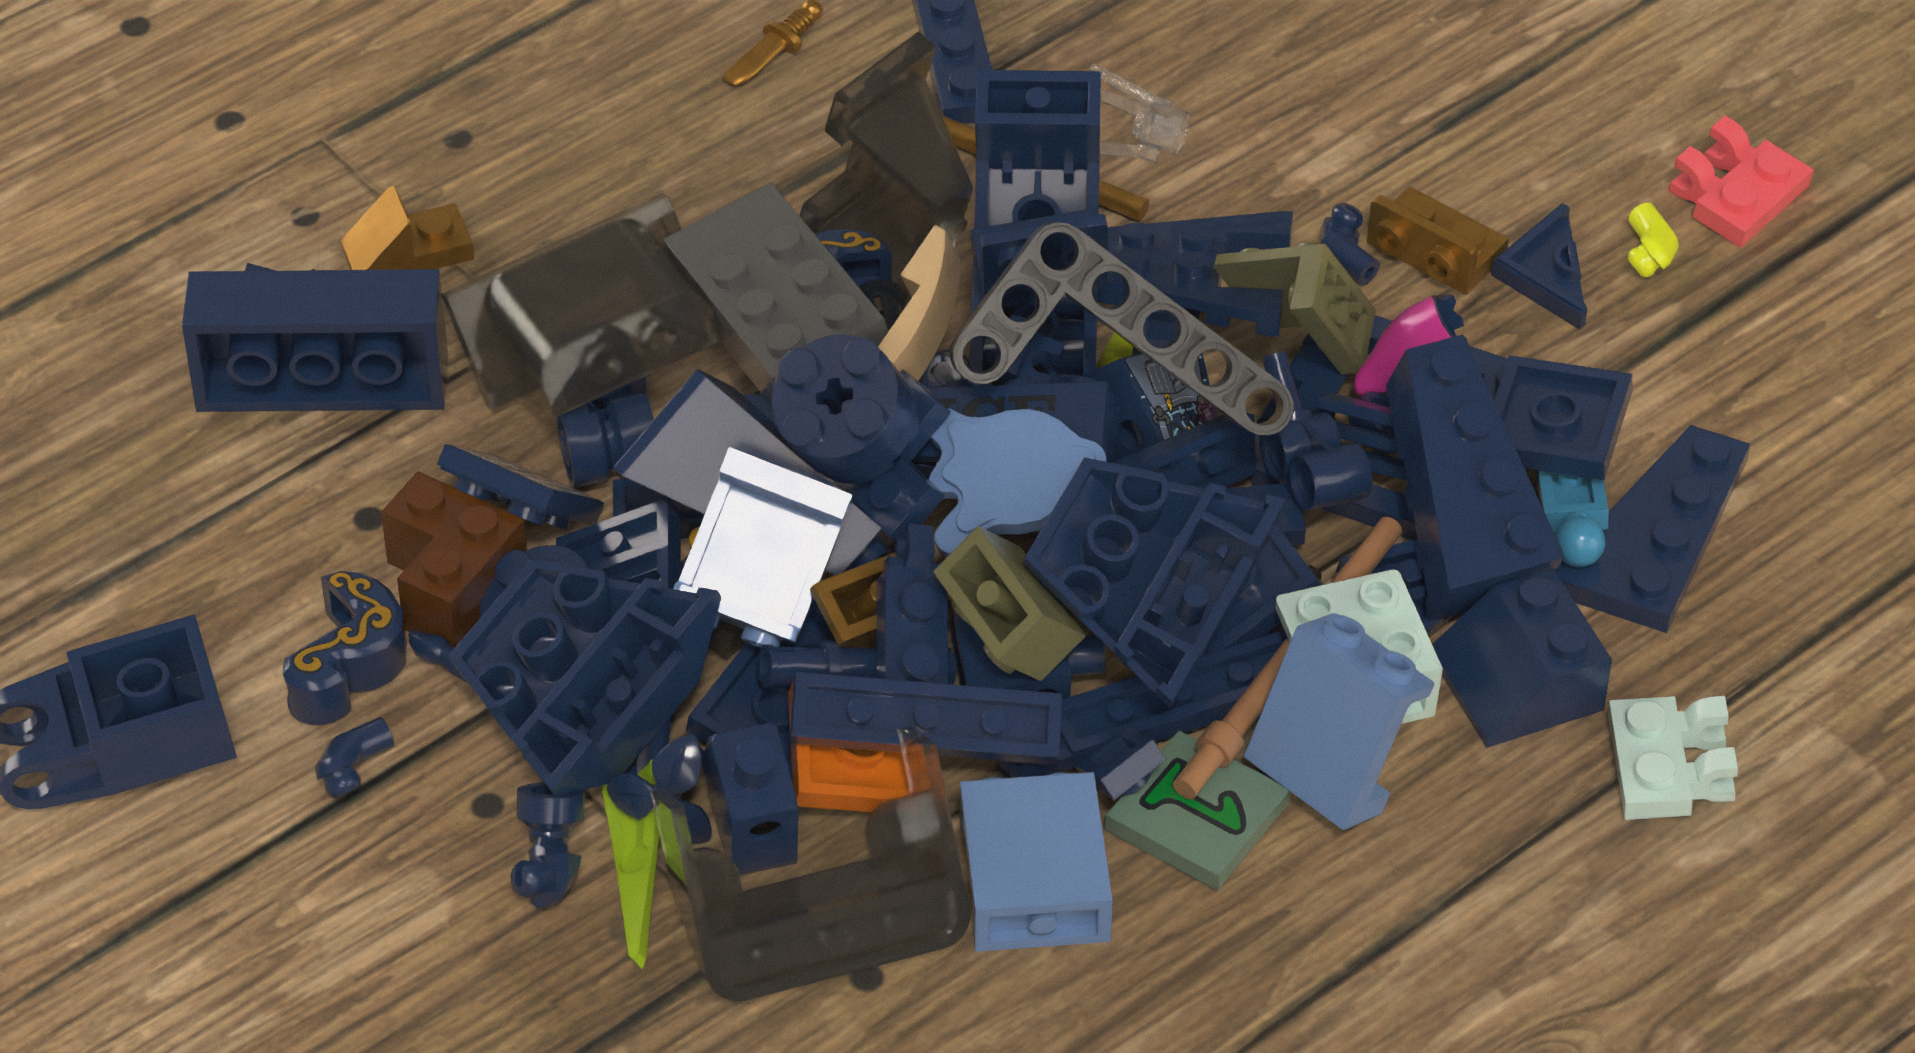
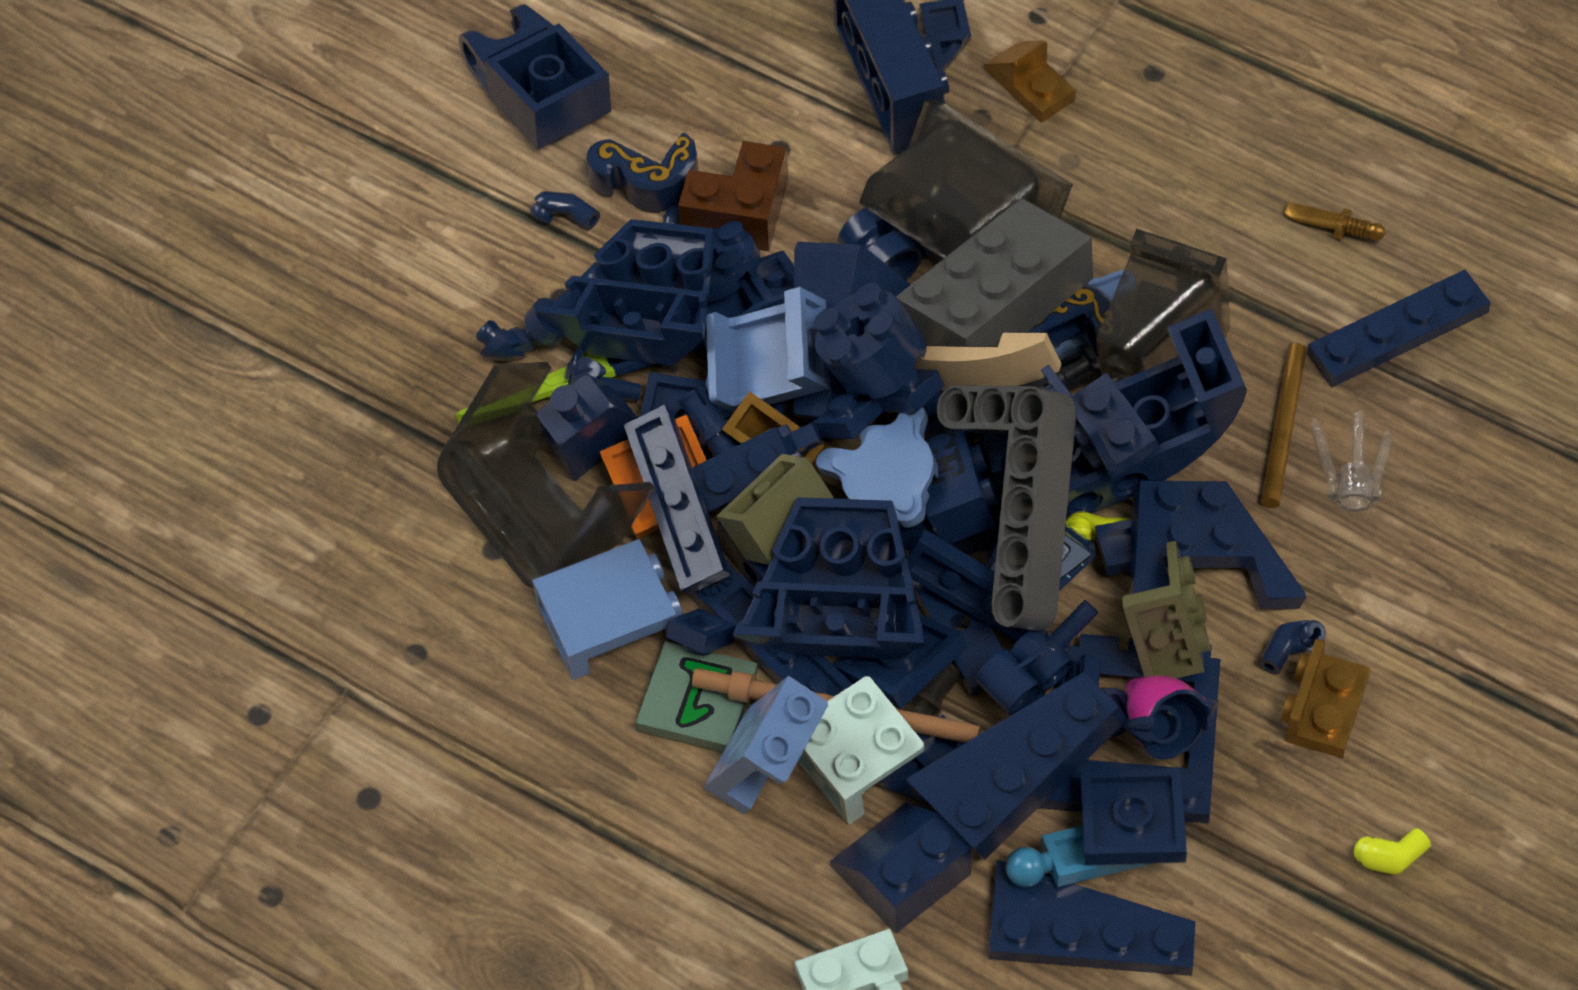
camera: 75 degrees right, 10 degrees up
dark blue tile [437,443,604,530] -> none
dark blue tile [1491,203,1587,330] -> none
coral plate [1668,115,1814,248] -> none

